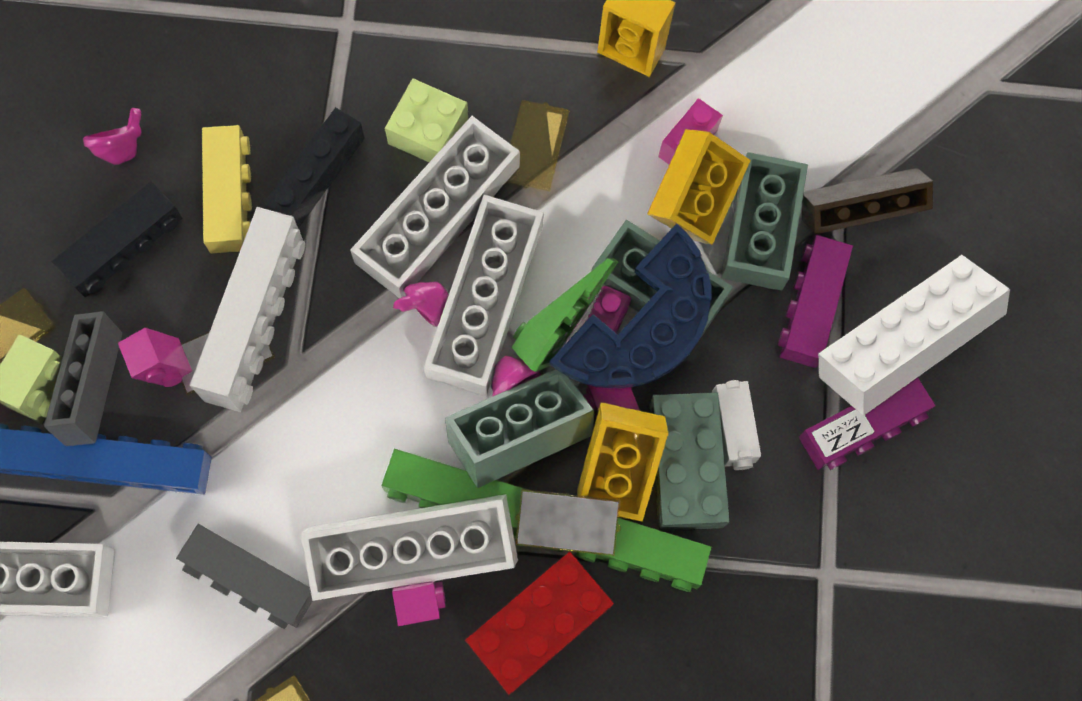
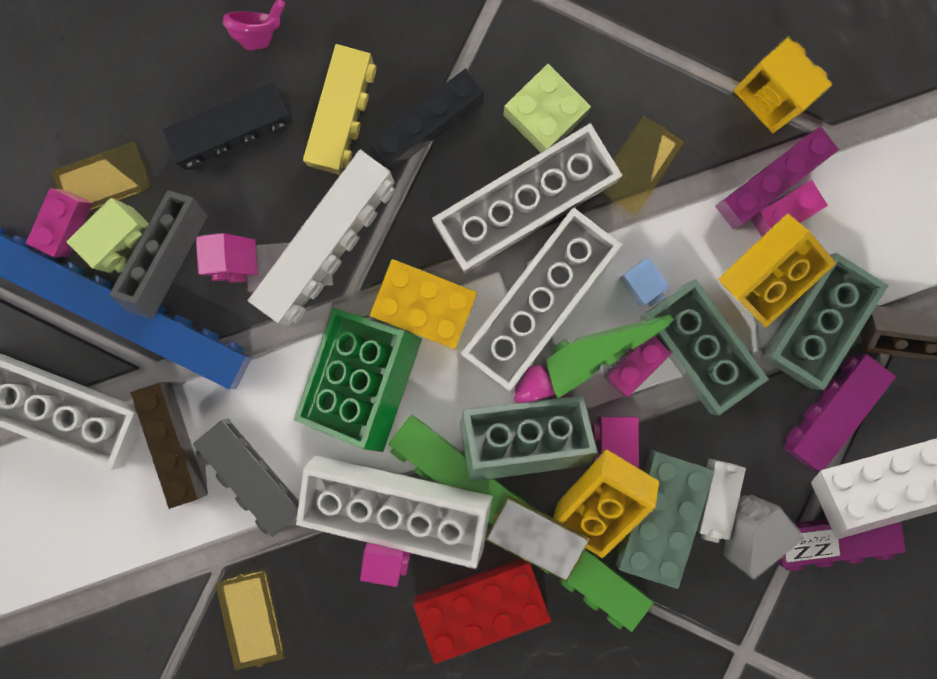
camera: 25 degrees right, 15 degrees up
dark pink hat [393,282,449,327] -> none
dark blue plate [550,223,712,388] -> none
none -> dark brown brick [130,382,208,509]
none -> green slope [294,308,423,452]
none -> yellow brick [369,259,478,350]
none -> light blue brick [619,257,670,307]
none -> magenta brick [715,126,839,229]
none -> light grey slope [724,494,805,579]

